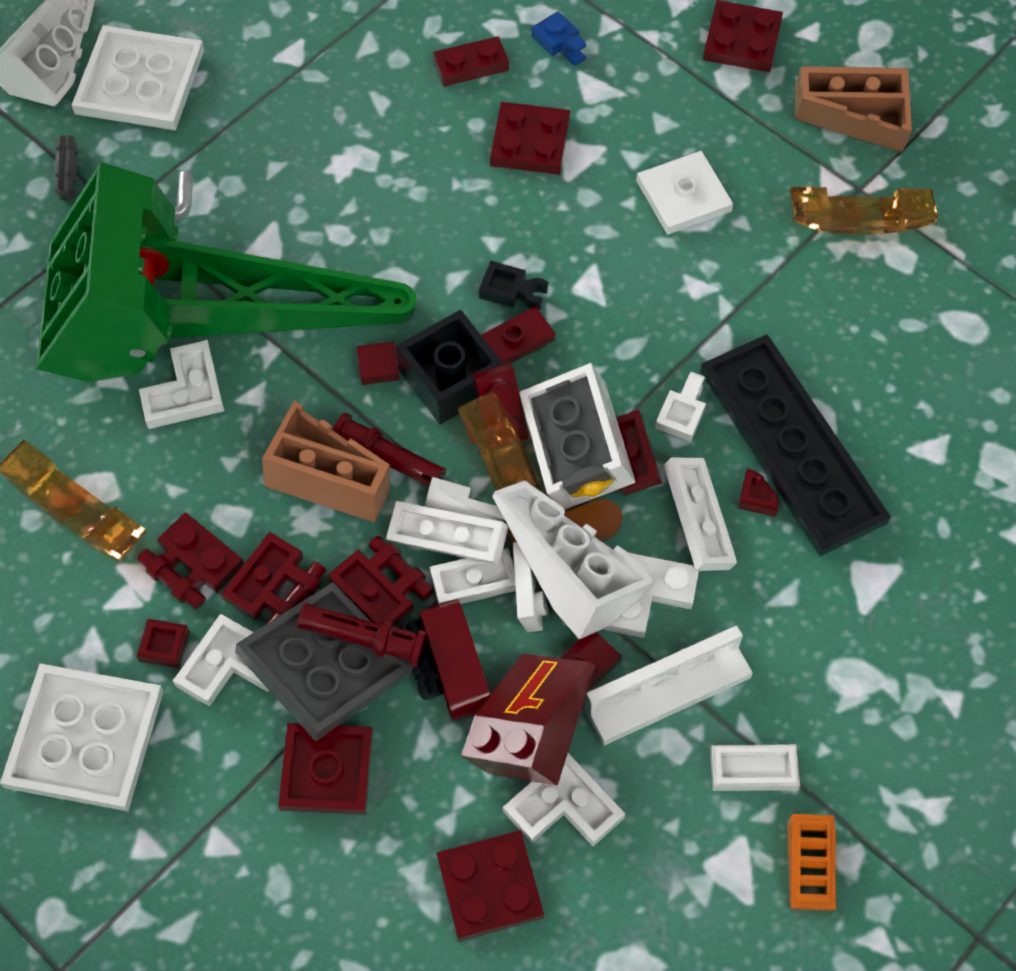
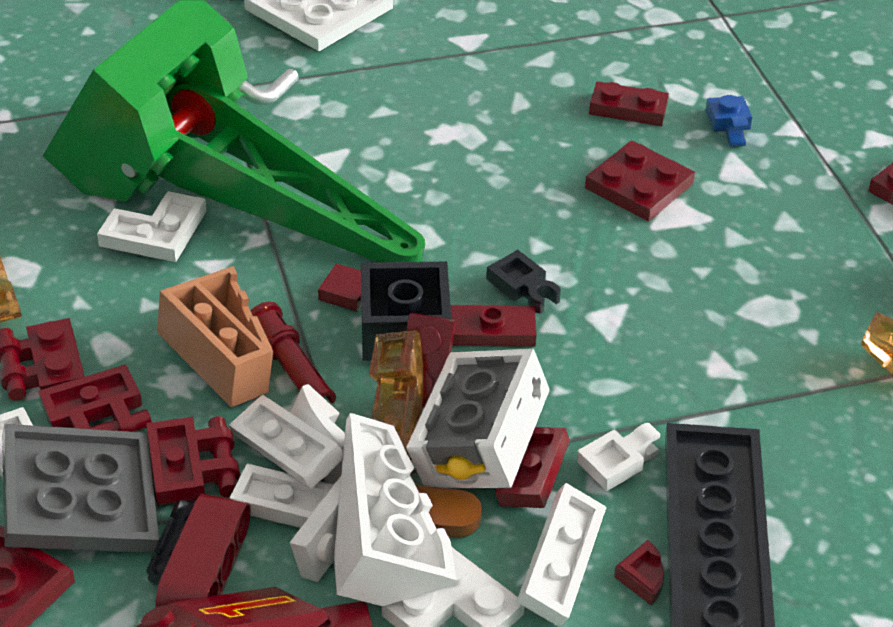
camera: 30 degrees right, 20 degrees down
dark red pin [297,602,427,667] -> none
white plate [636,151,733,235] -> none

